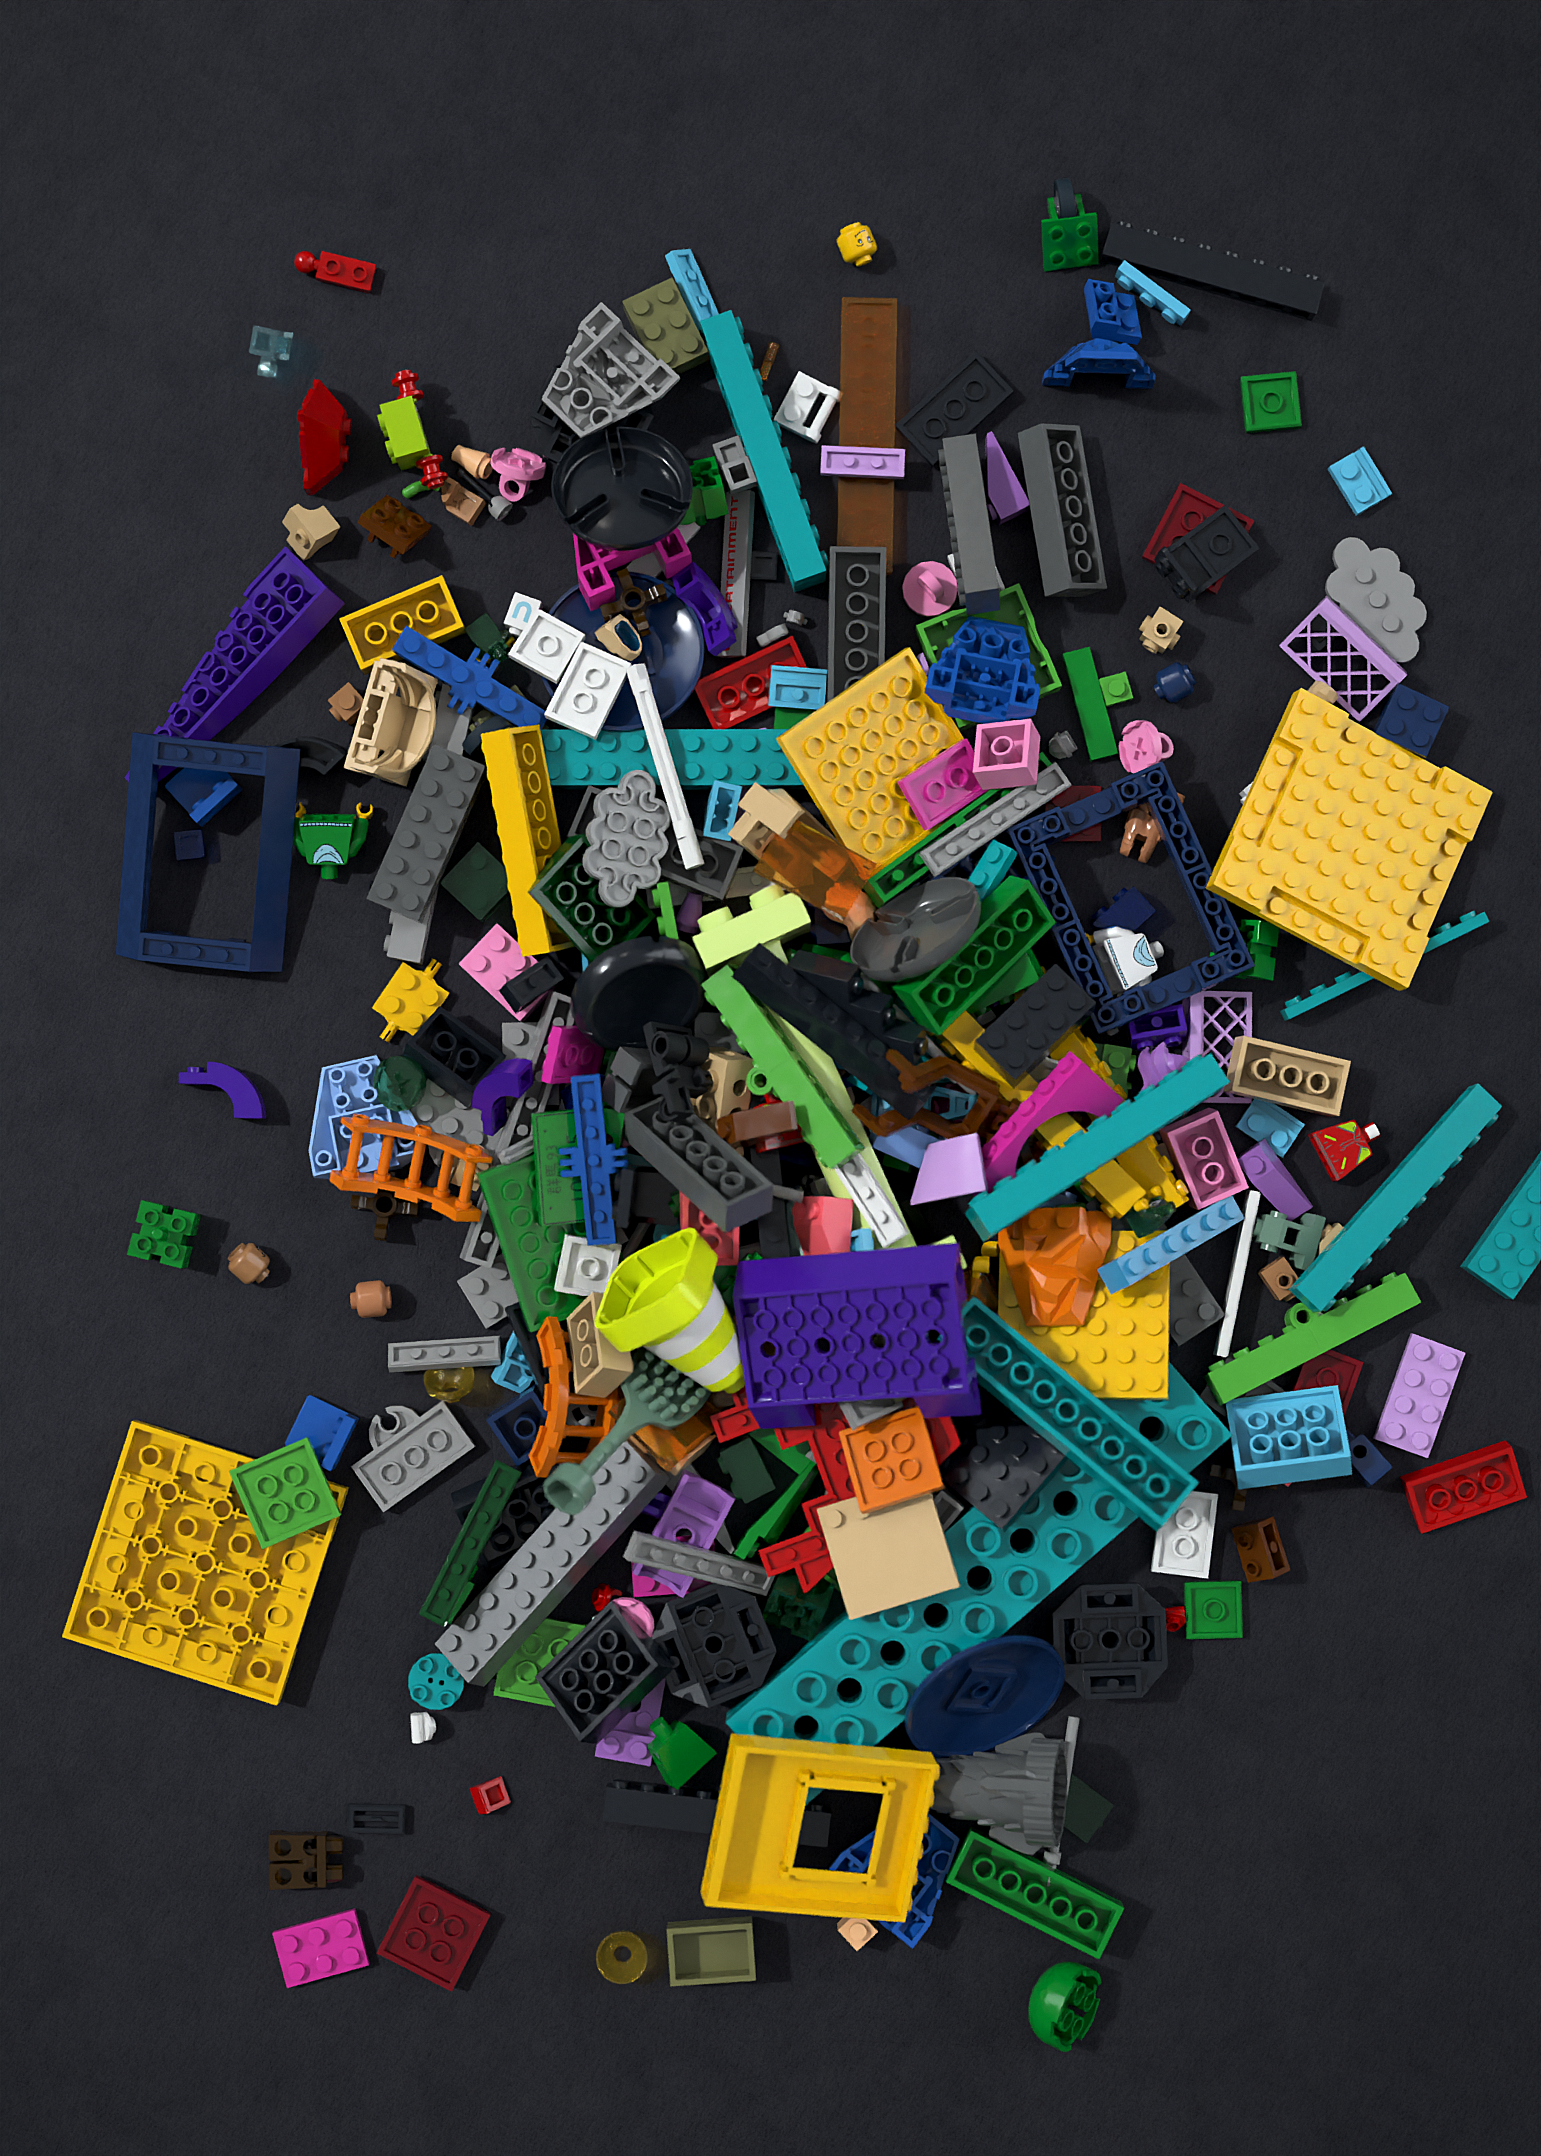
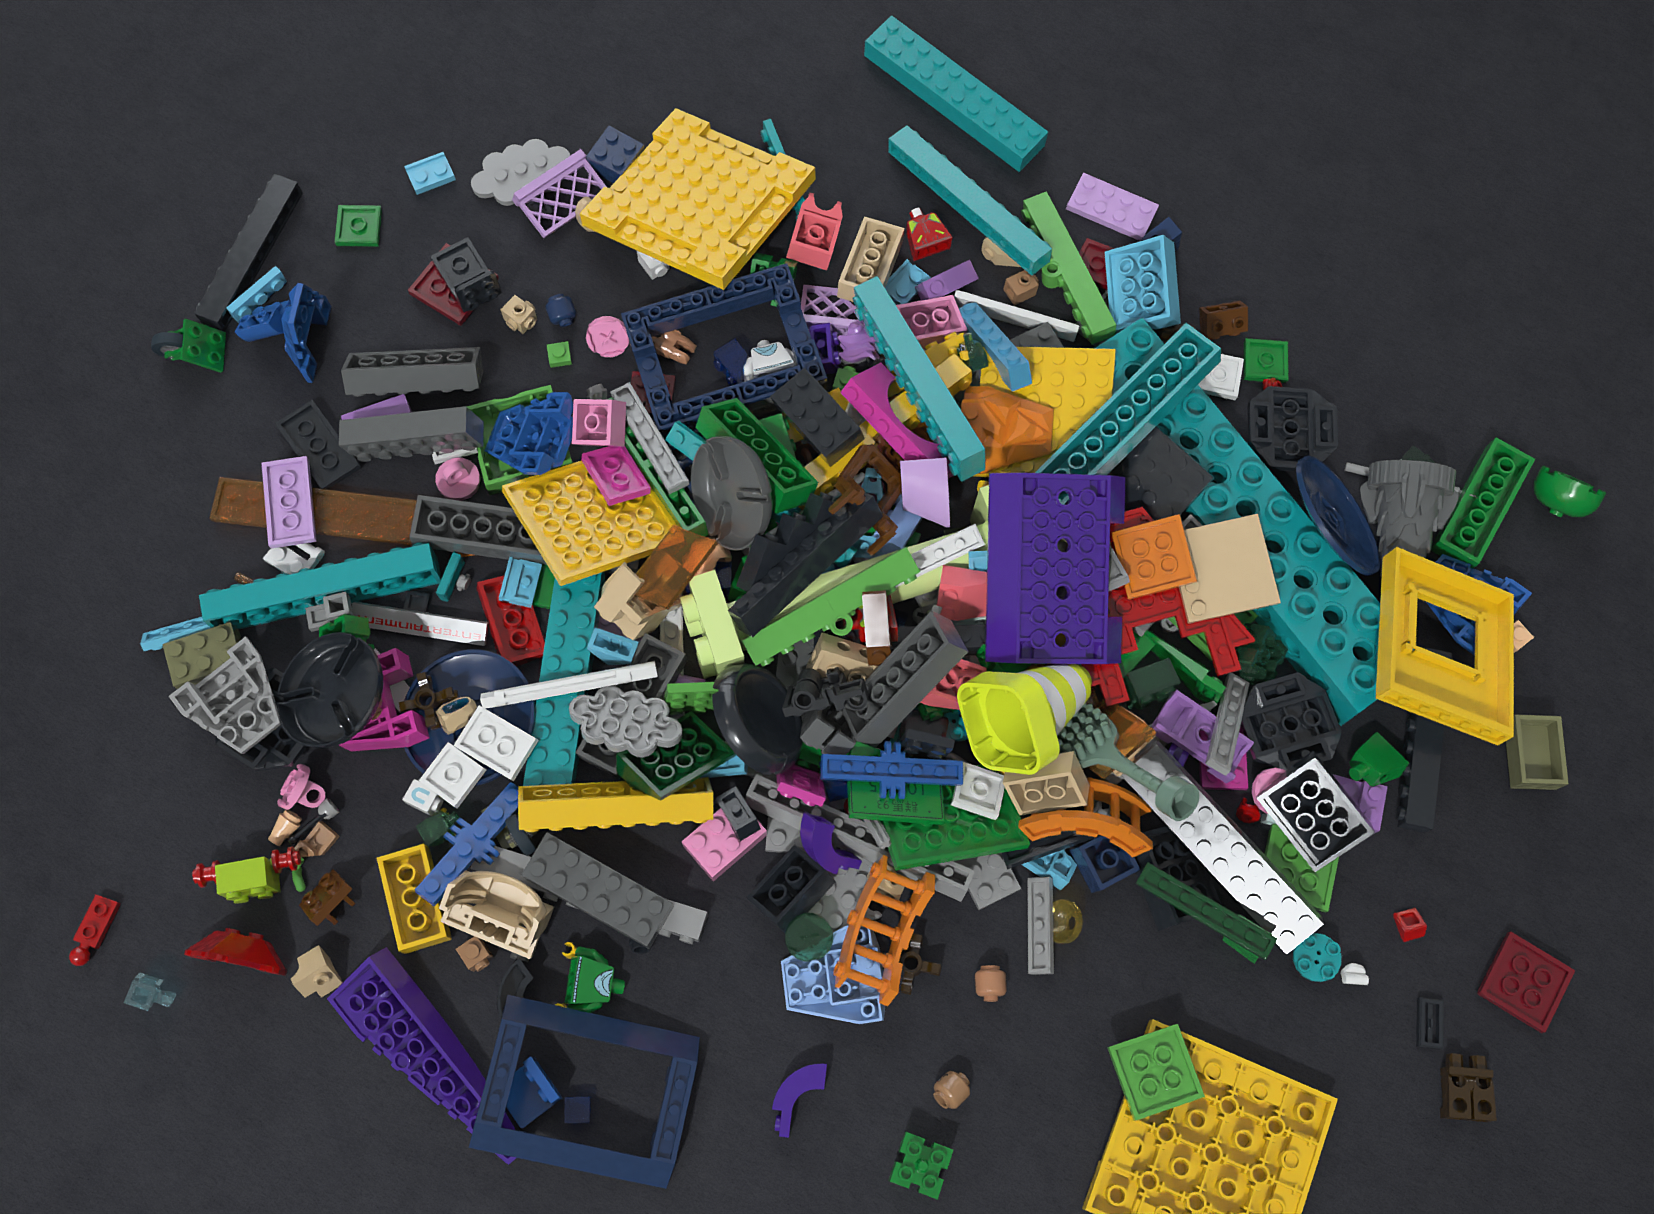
camera: 90 degrees left, 15 degrees down
dark pink plate [272,1908,370,1988] -> none
blue bracket [285,1395,359,1471] -> none
light grey plate [351,1400,476,1512] -> none
yellow plate [372,958,449,1043] -> none
clear green brick [439,842,510,924] -> none
clear yellow piece [596,1931,648,1984] -> none
dark purple arch [672,562,738,656] -> none
light grey tile [756,623,789,648] -> none
lavender plate [820,445,905,479] -> none
yellow head [837,222,877,267] -> none
green tile [1062,647,1118,762] -> none
sand green tile [1252,1210,1326,1270] -> none
red slope [1400,1440,1527,1534] -> none
none -> lavender plate [262,456,317,549]
none -> teal tile [436,552,465,602]
none -> coral brick [786,193,843,270]

